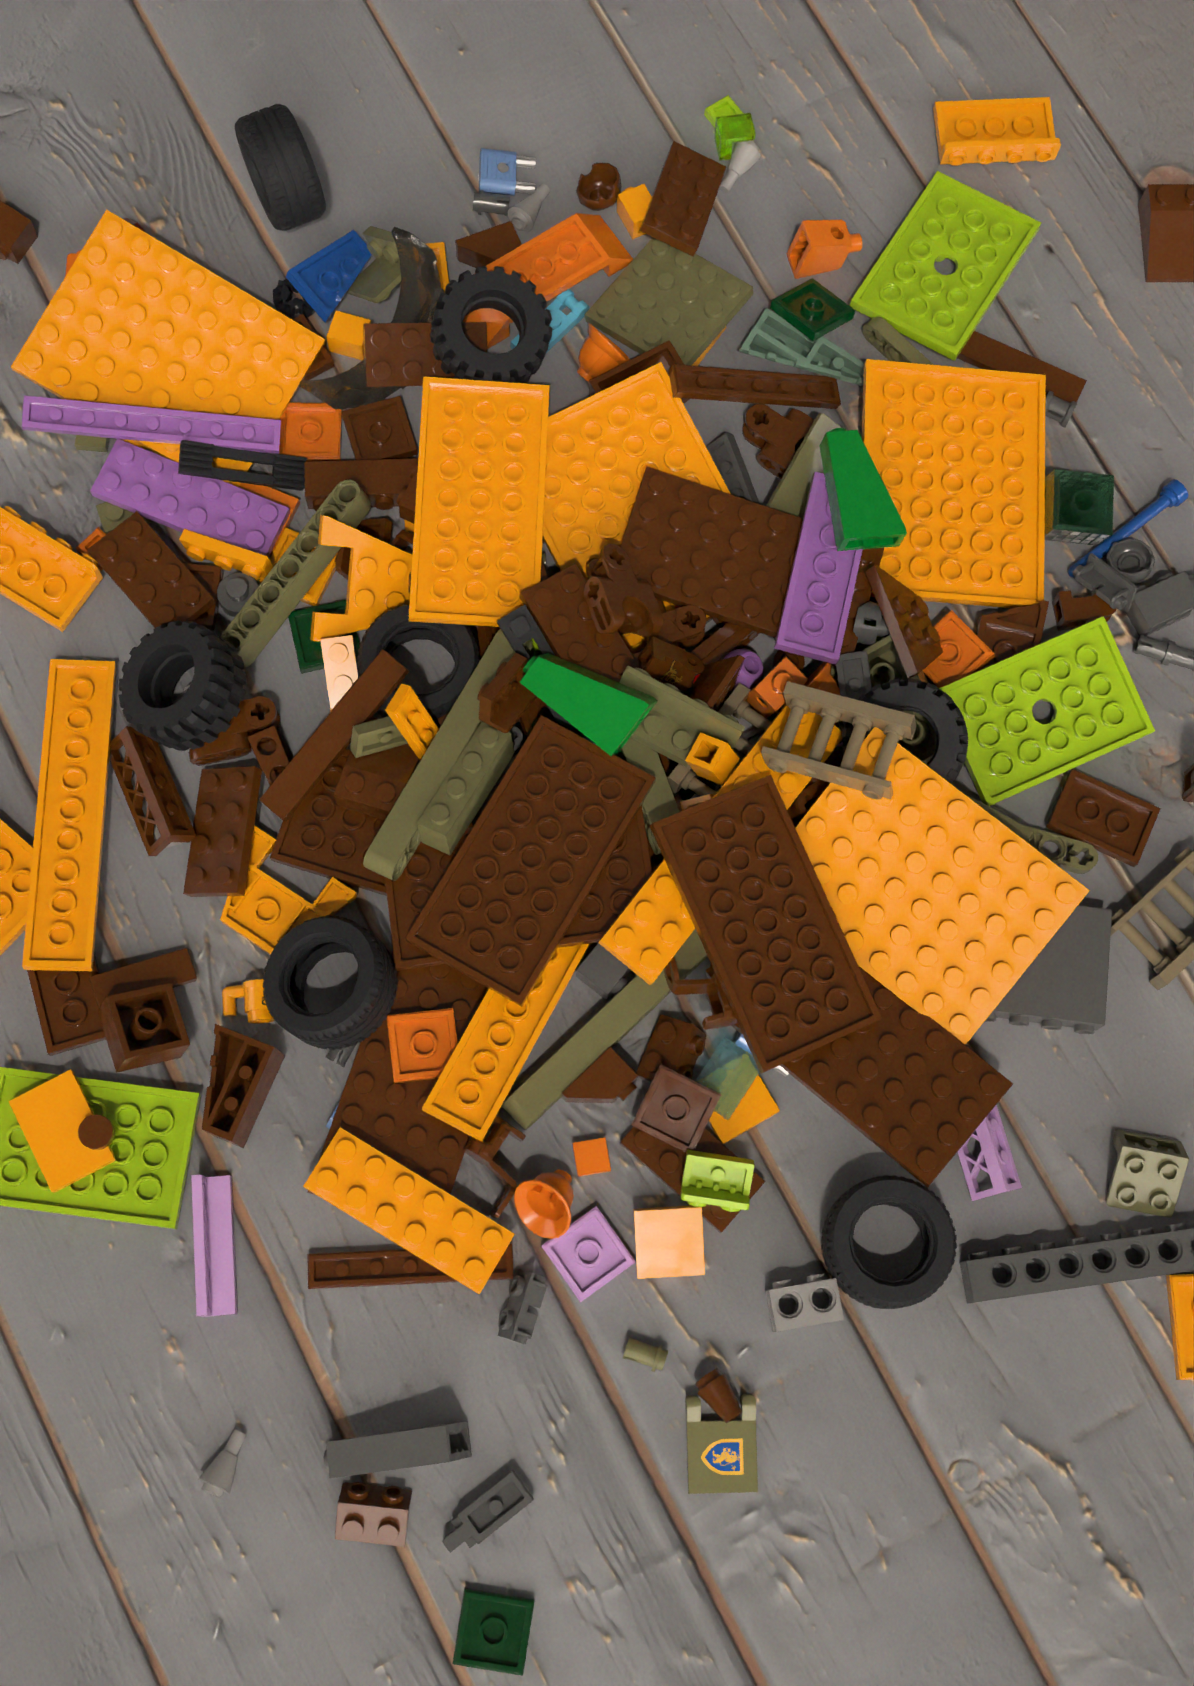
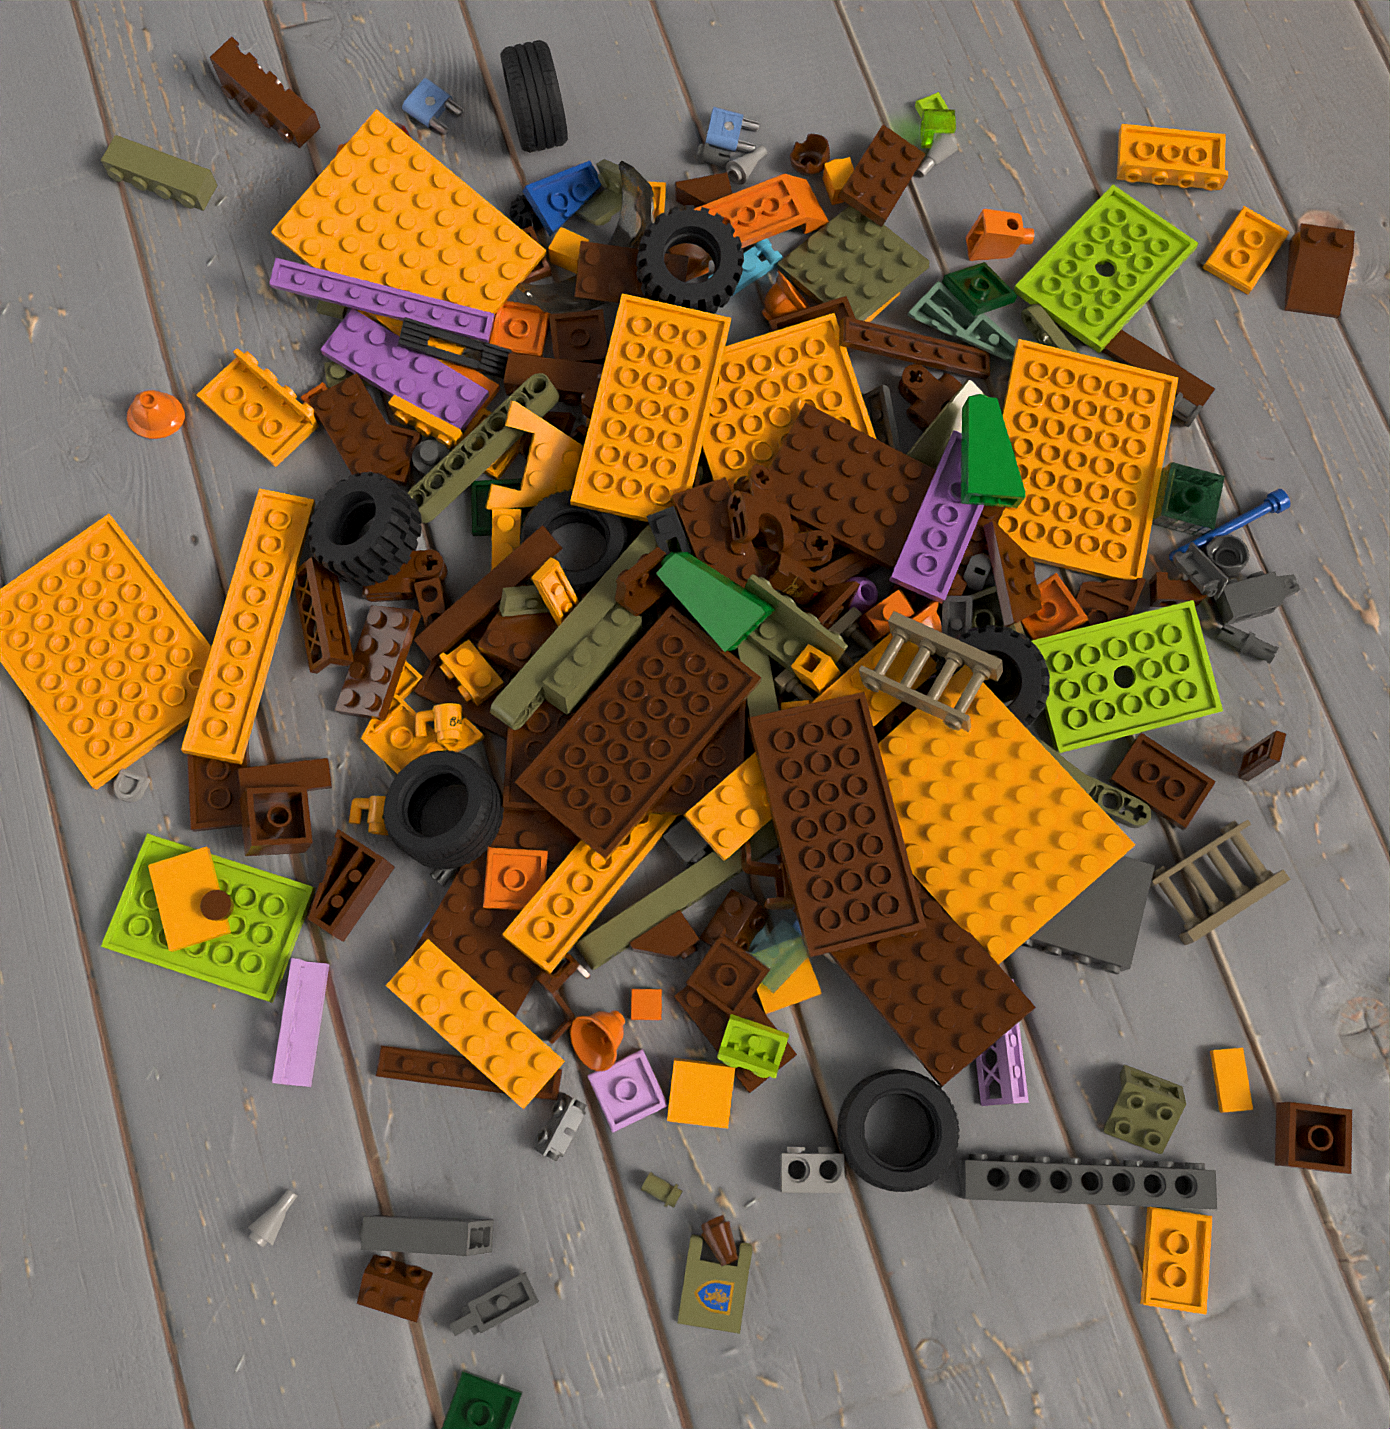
camera: 15 degrees right, 0 degrees up
none -> medium blue piece [402,78,464,135]
none -> light orange piece [415,703,463,744]
none -> light orange bracket [439,639,505,706]
none -> light orange tile [1203,206,1290,295]

